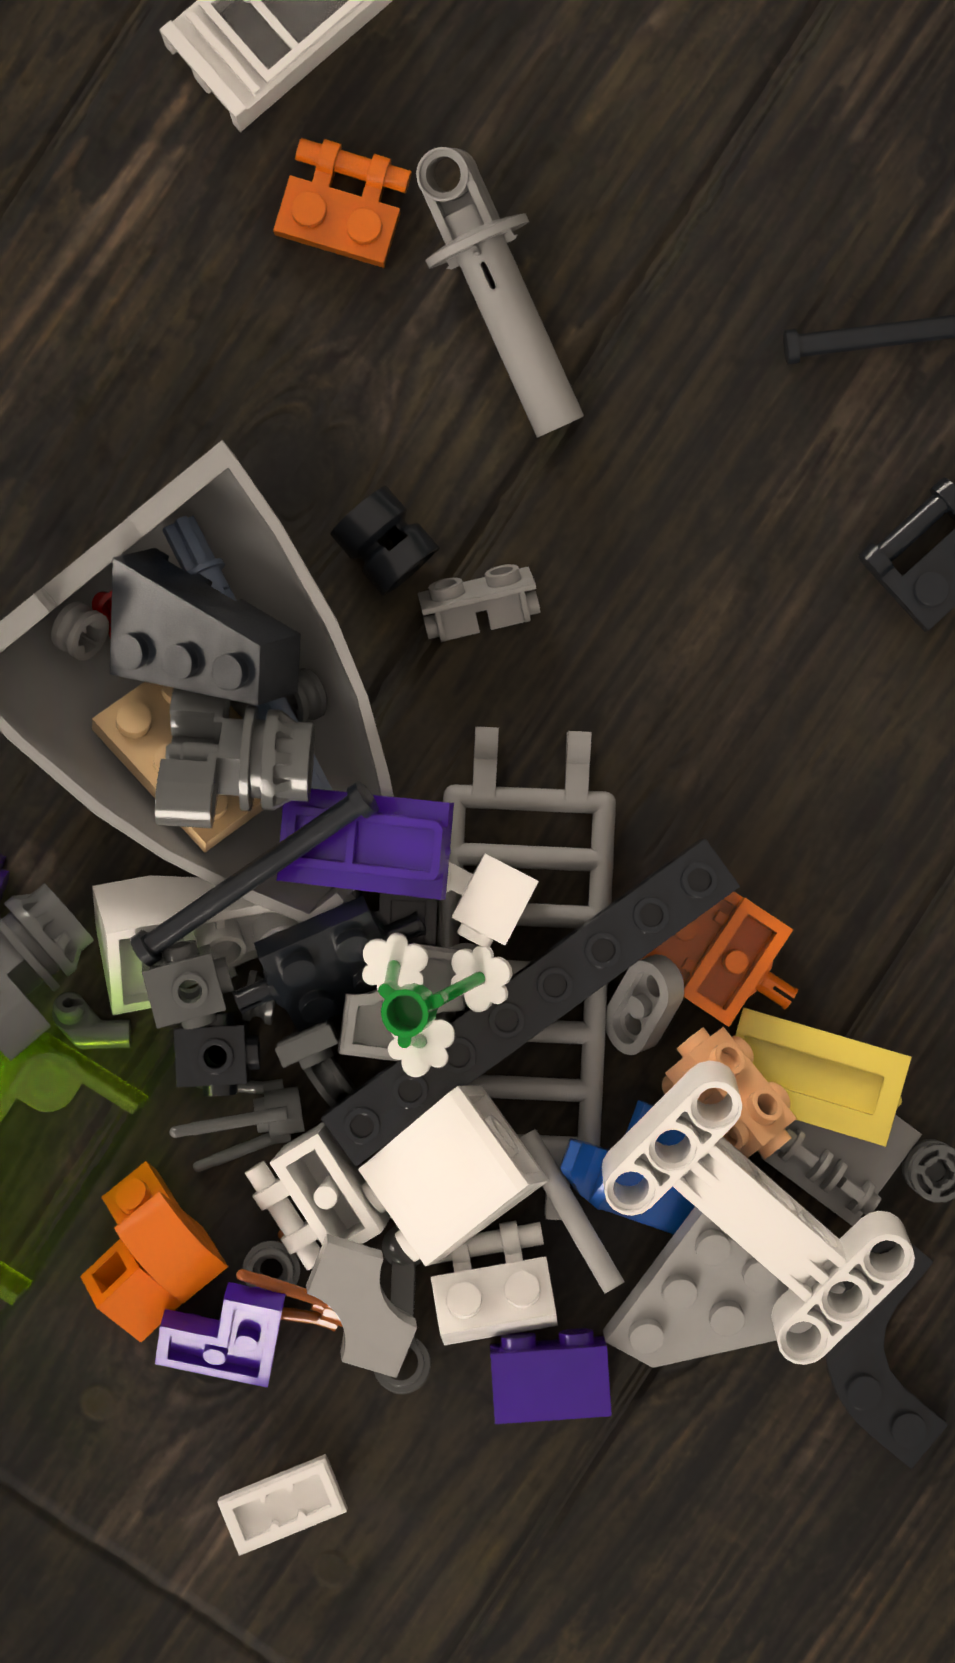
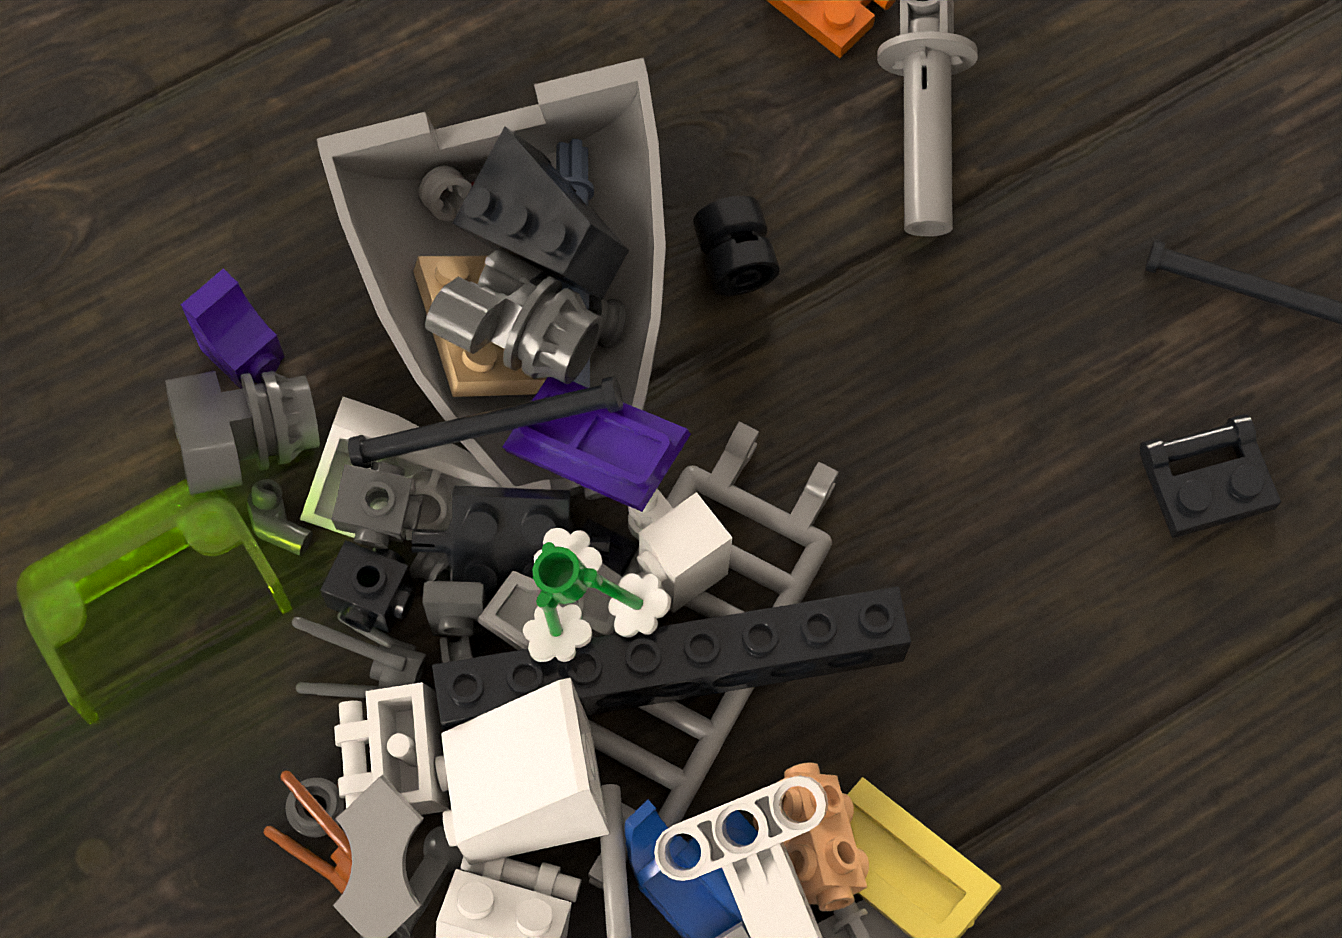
camera: 20 degrees right, 20 degrees down
orange brick [80,1239,182,1342] -> none
orange brick [101,1161,228,1304] -> none
plate [155,1282,286,1388] -> none
light grey hinge [418,564,541,642] -> none
light grey plate [606,954,684,1055] -> none
orange plate [640,892,798,1027] -> none

